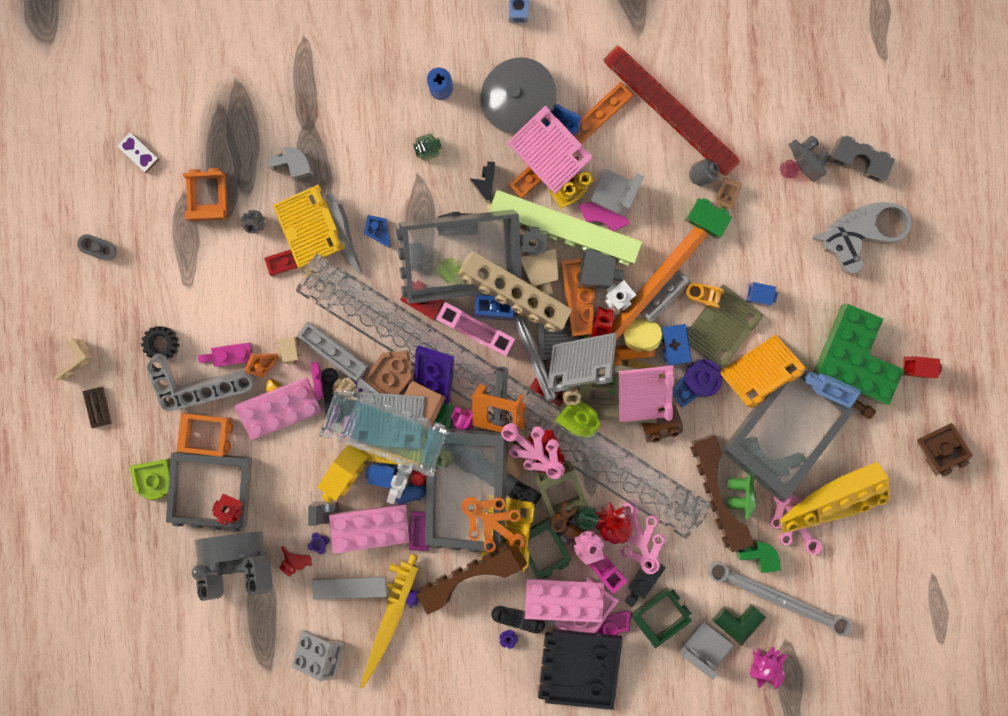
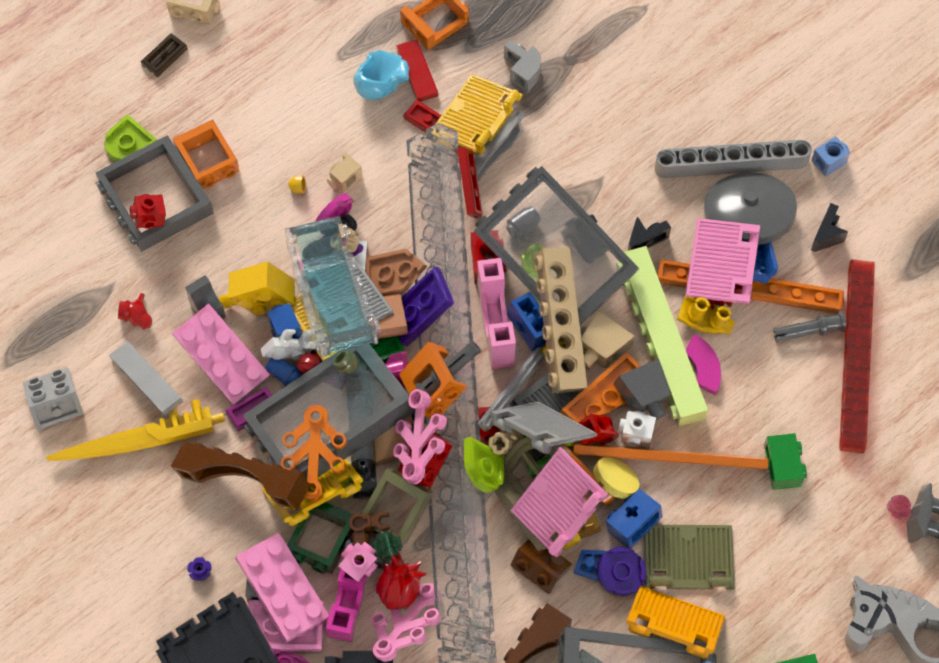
camera: 50 degrees right, 25 degrees down
black tyre [141,326,180,360] -> none
light grey beam [147,354,254,411] -> none
dark grey piece [191,531,273,601] -> none
dark pink plate [198,342,252,367] -> none
bright pink plate [235,377,322,440] -> none
dark grey gear [241,210,265,234] -> none
orange piece [245,353,279,378] -> none
light grey tile [296,322,369,382] -> none
dark purple plate [308,532,330,555] -> none
blue piece [364,215,390,248] -> none
dark purple plate [406,589,419,608] -> none
clear green head [413,133,442,161] -> none
blue piece [427,67,453,100] -> none
black piece [491,606,545,634] -> none
dark grey brick [520,227,548,256] -> none
light grey bracket [590,169,644,218] -> none
light grey tile [640,270,692,323] -> none
light orange piece [686,283,724,309] -> none
dark grey head [689,159,719,187] -> none
medium nougat bracket [715,177,742,209] -> none
blue brick [746,282,778,306] -> none
none -> medium azure piece [353,50,409,100]
none -> red tile [396,39,439,102]
none -> red tile [457,147,483,218]
none -> light grey beam [655,140,812,178]
none -> dark grey pin [773,311,847,343]
none -> black slope [811,203,848,252]

